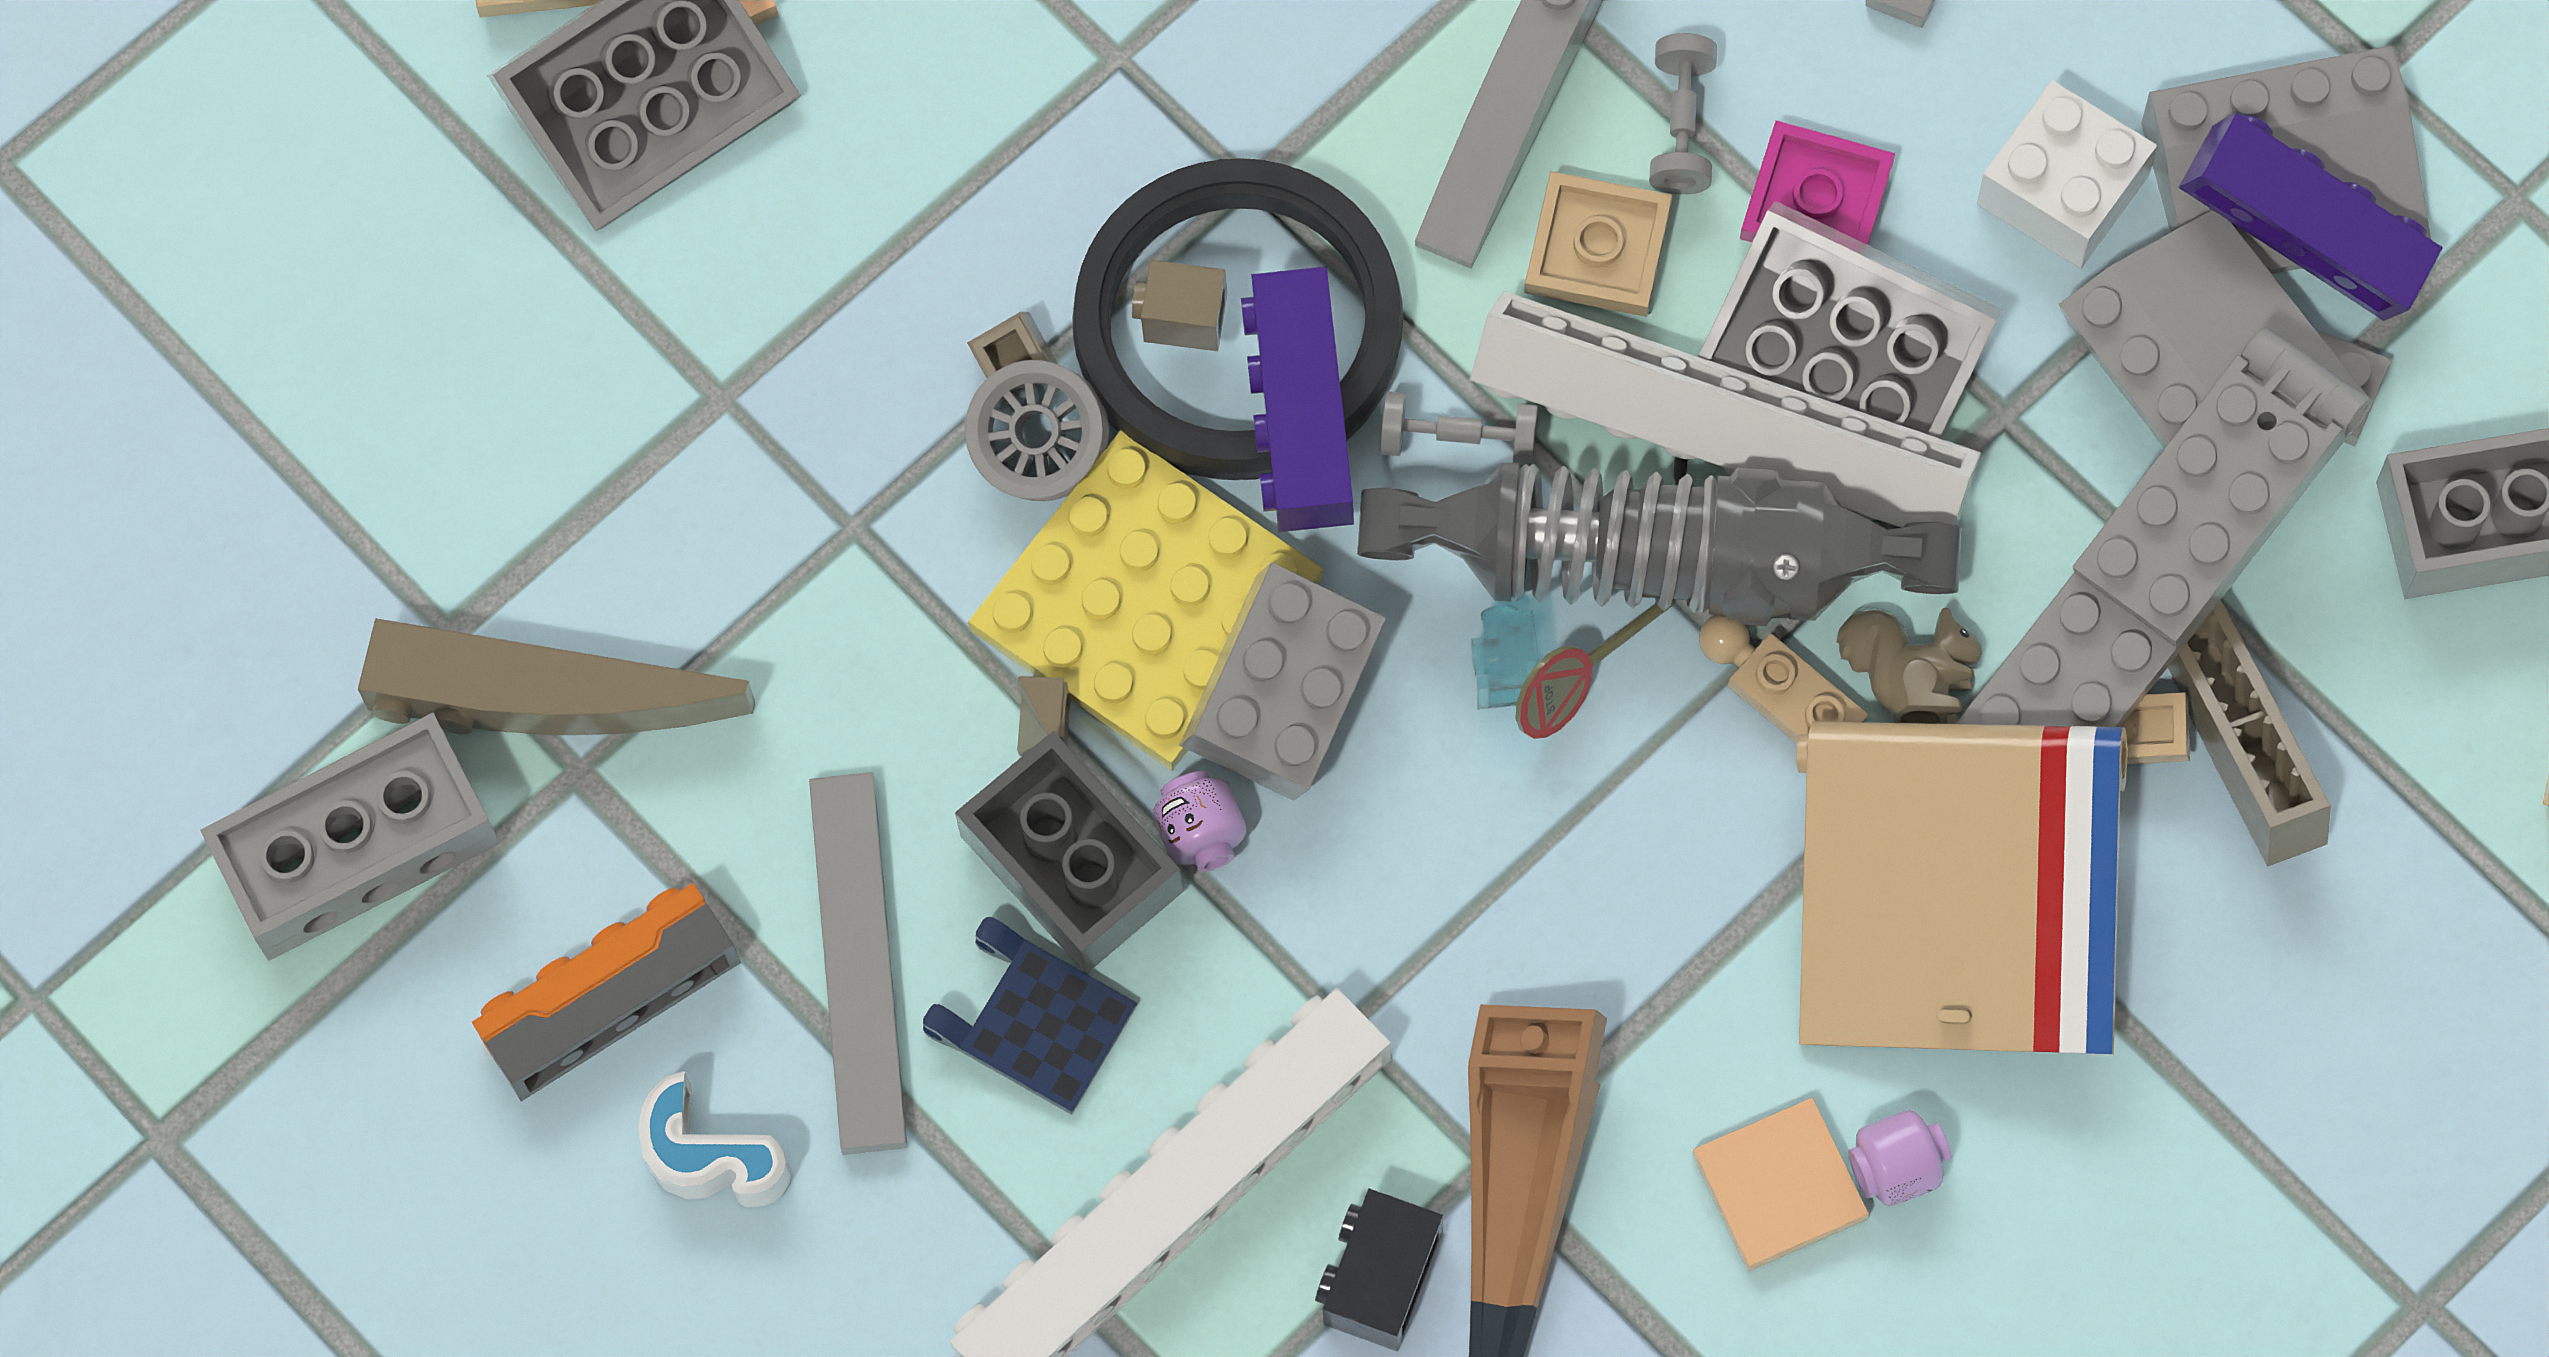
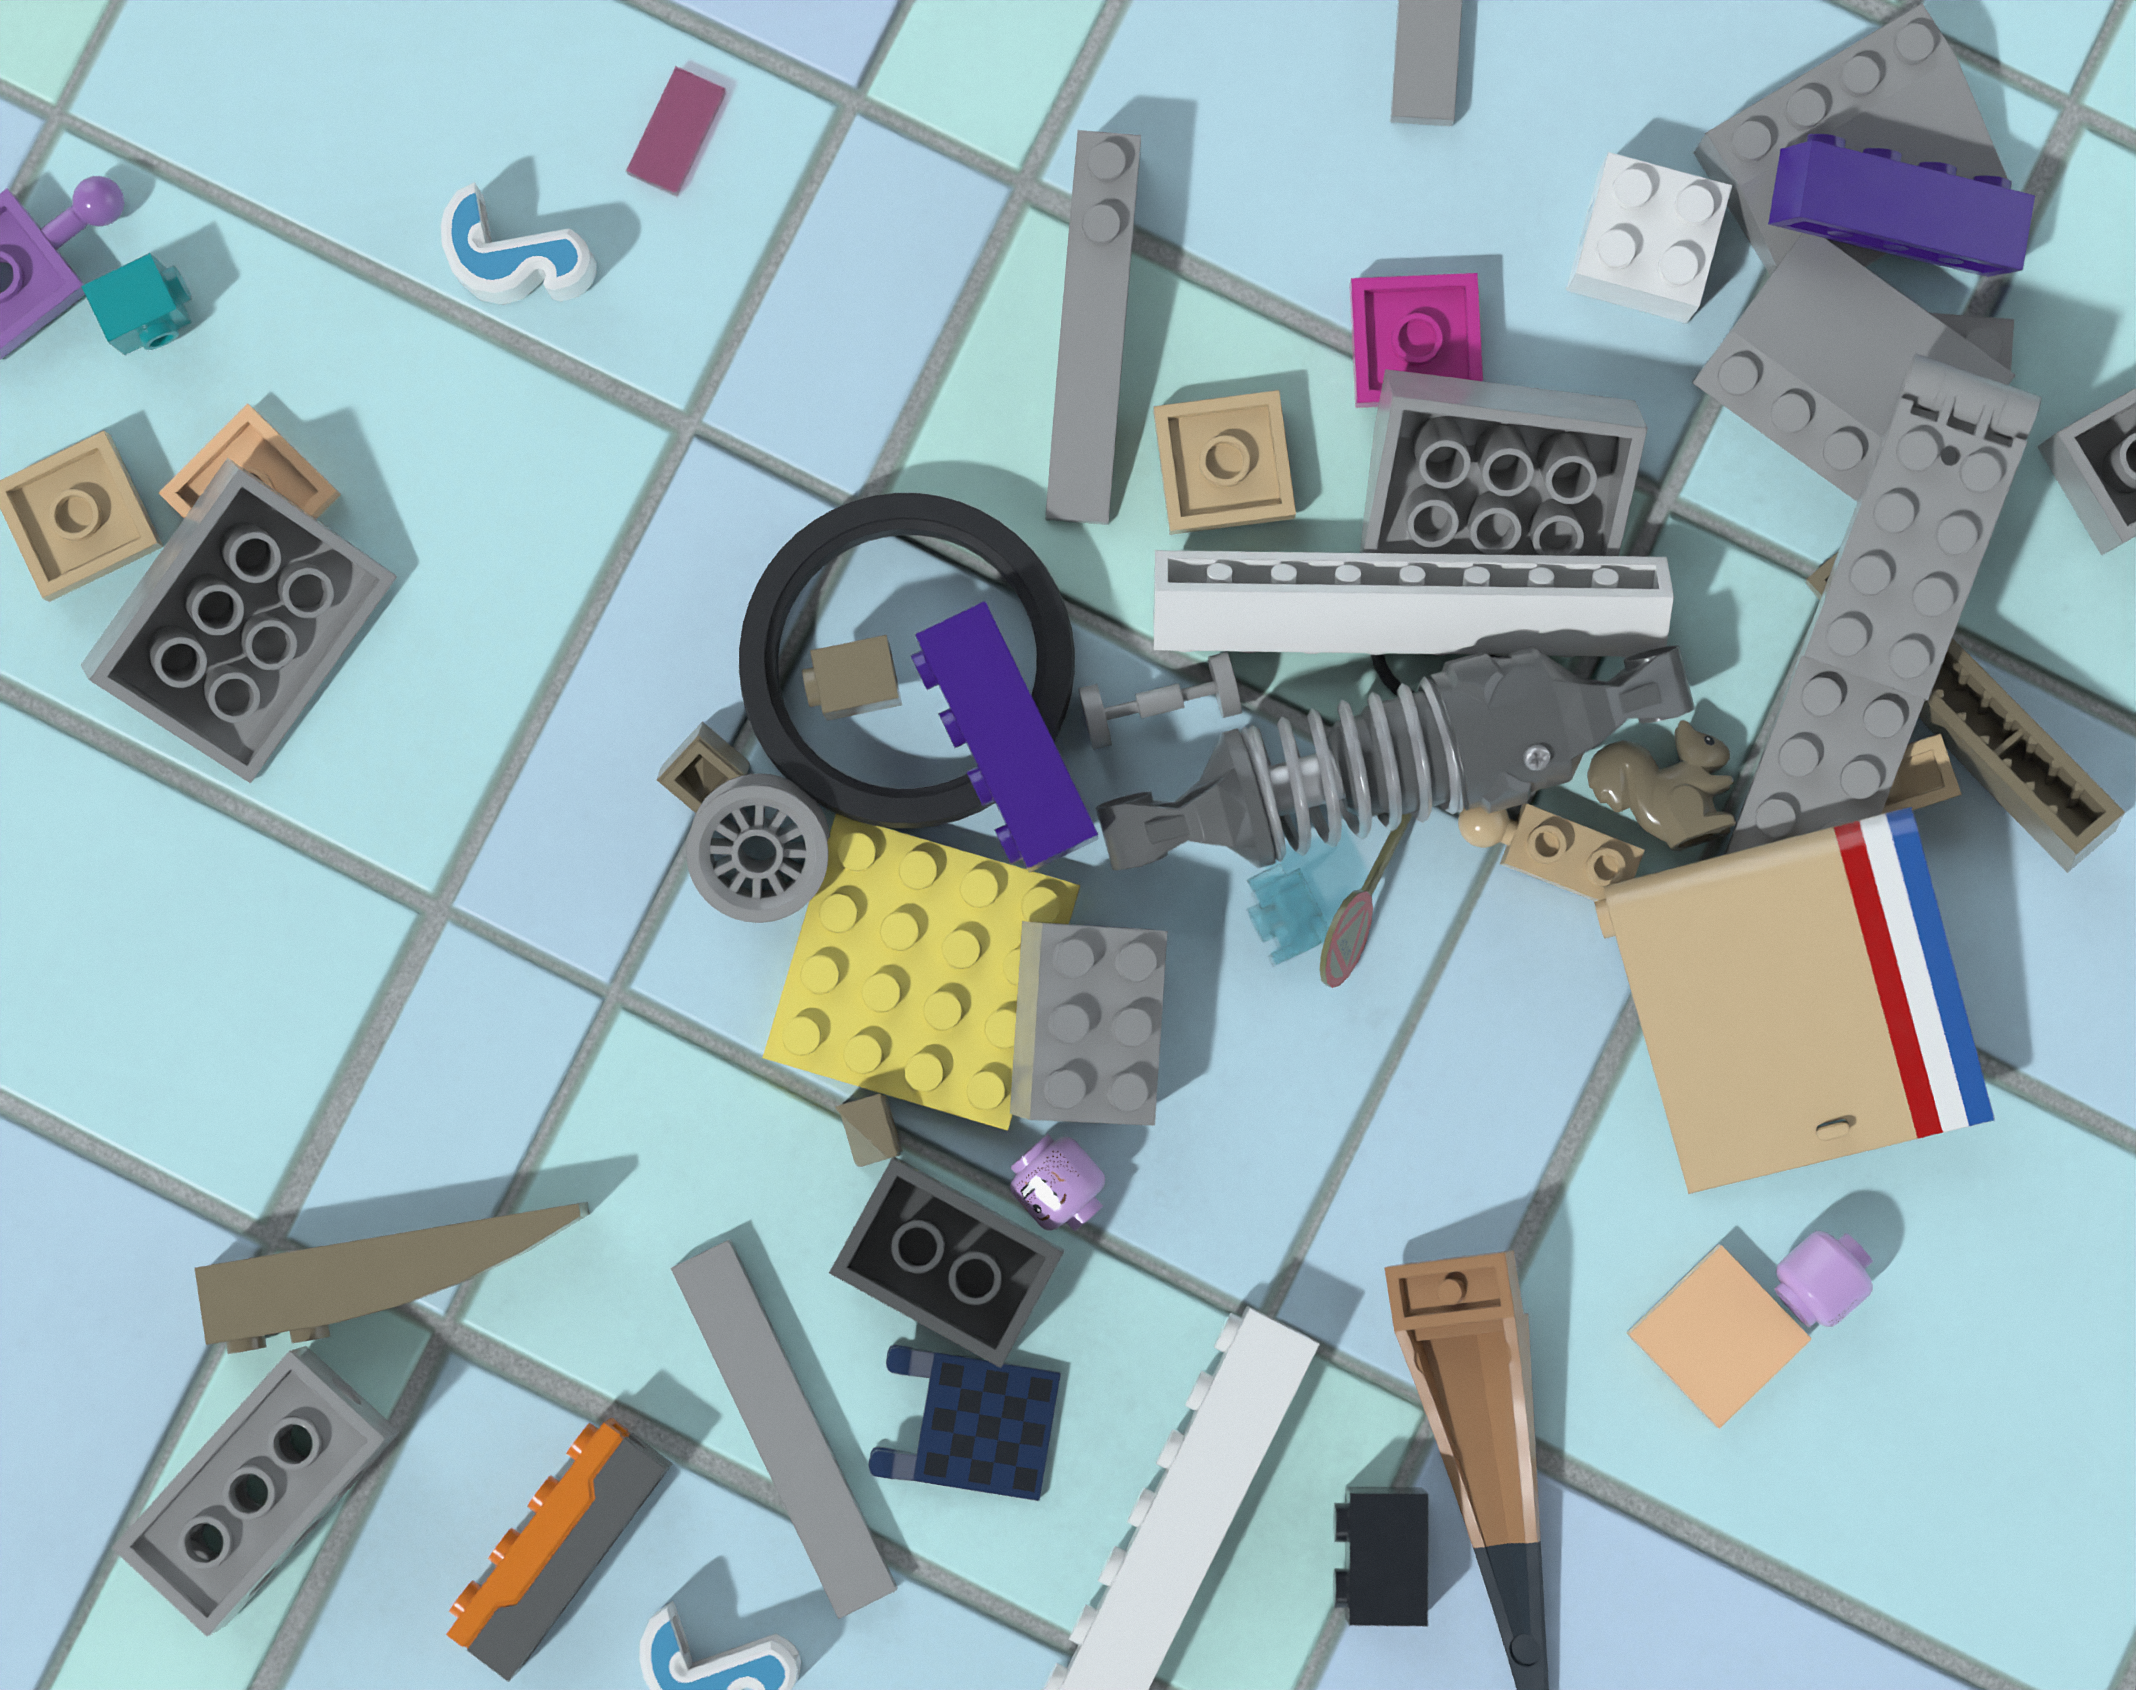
camera: 20 degrees left, 15 degrees up
light grey wheel [1649,33,1717,195] -> none

